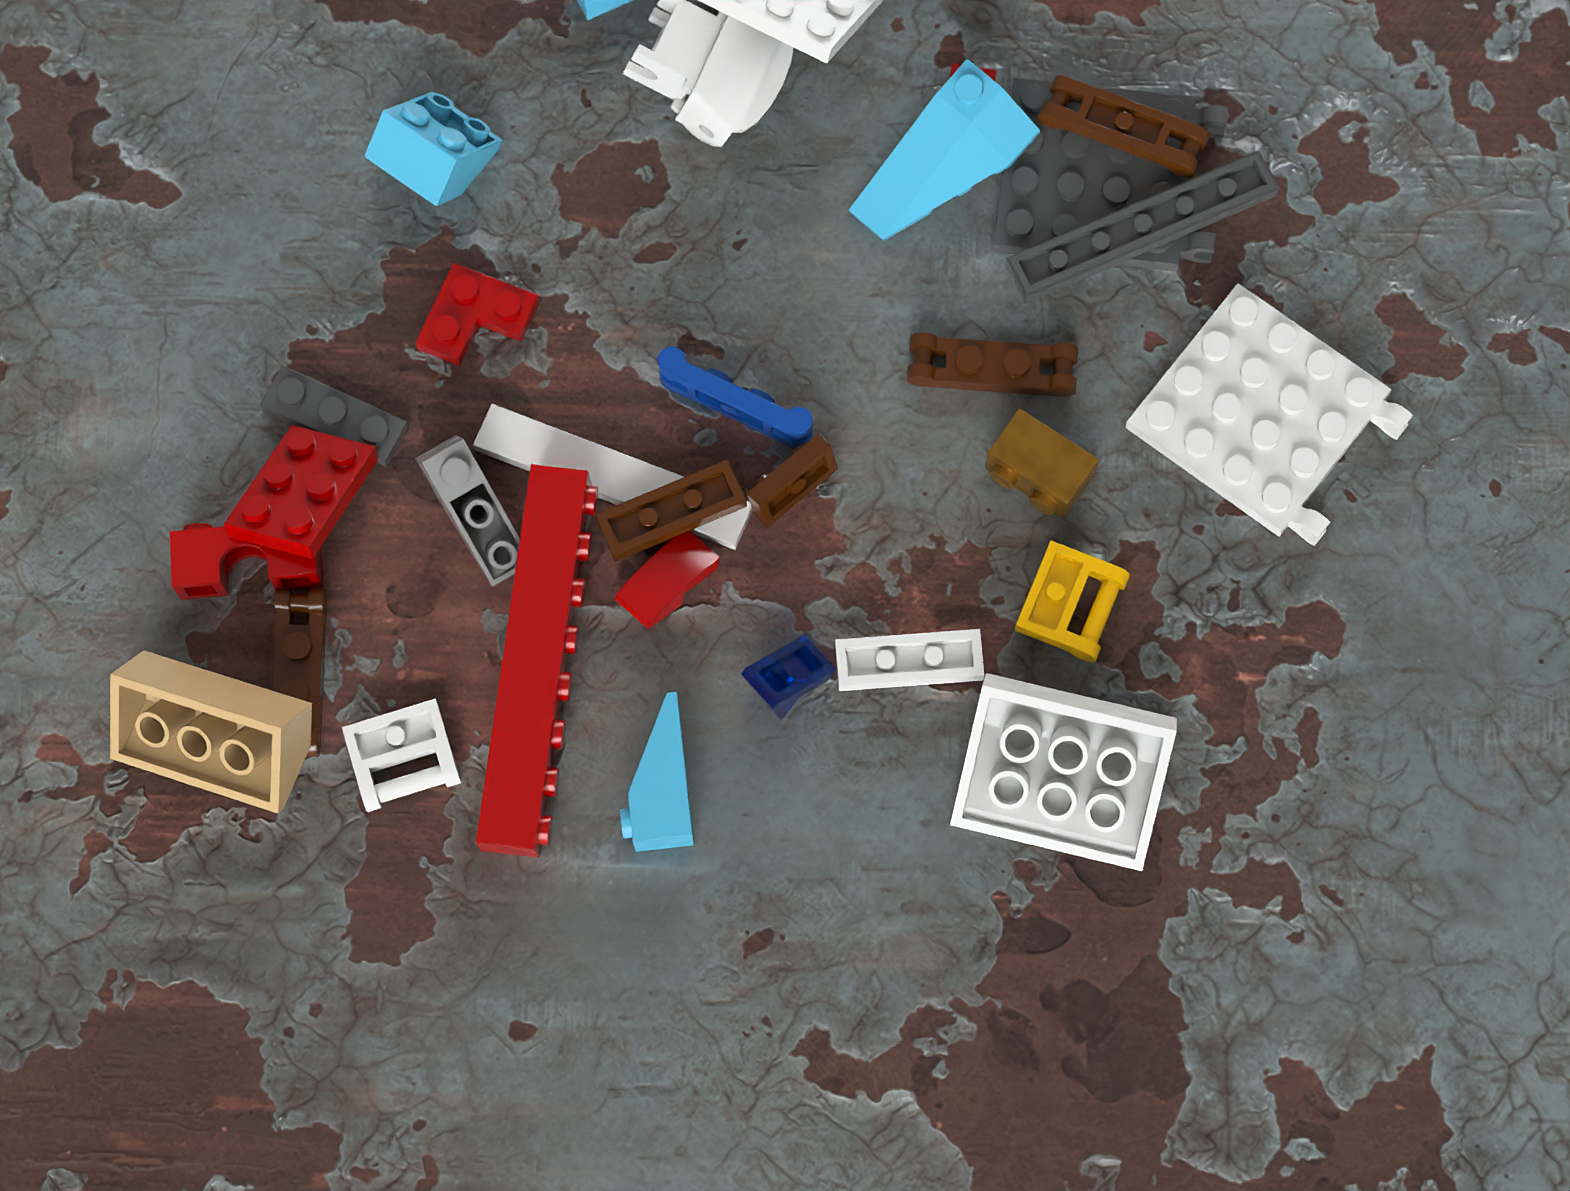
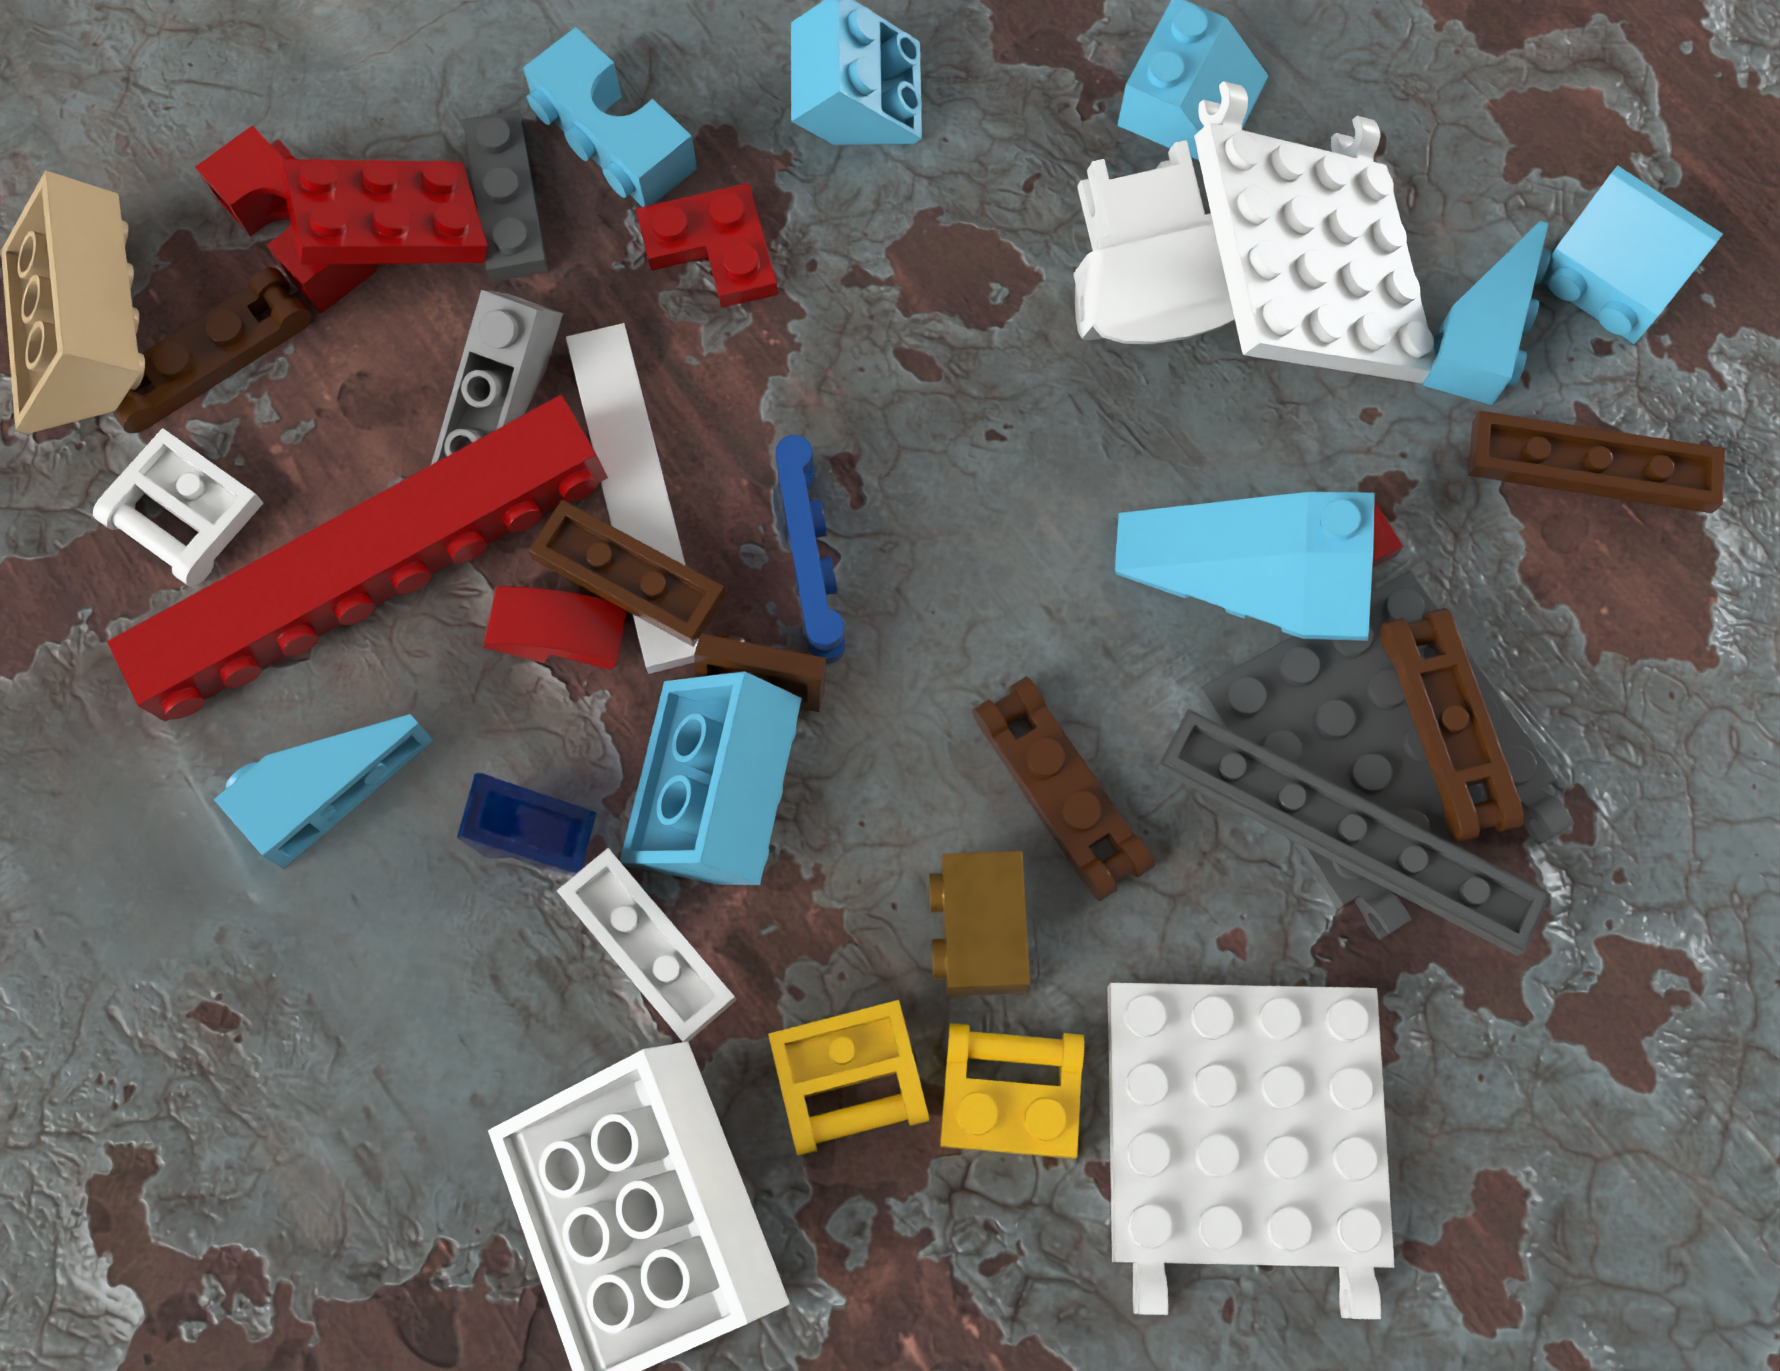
camera: 50 degrees right, 0 degrees up
none -> medium azure arch [523,27,697,207]
none -> medium azure slope [620,671,802,885]
none -> yellow plate [940,1023,1084,1159]

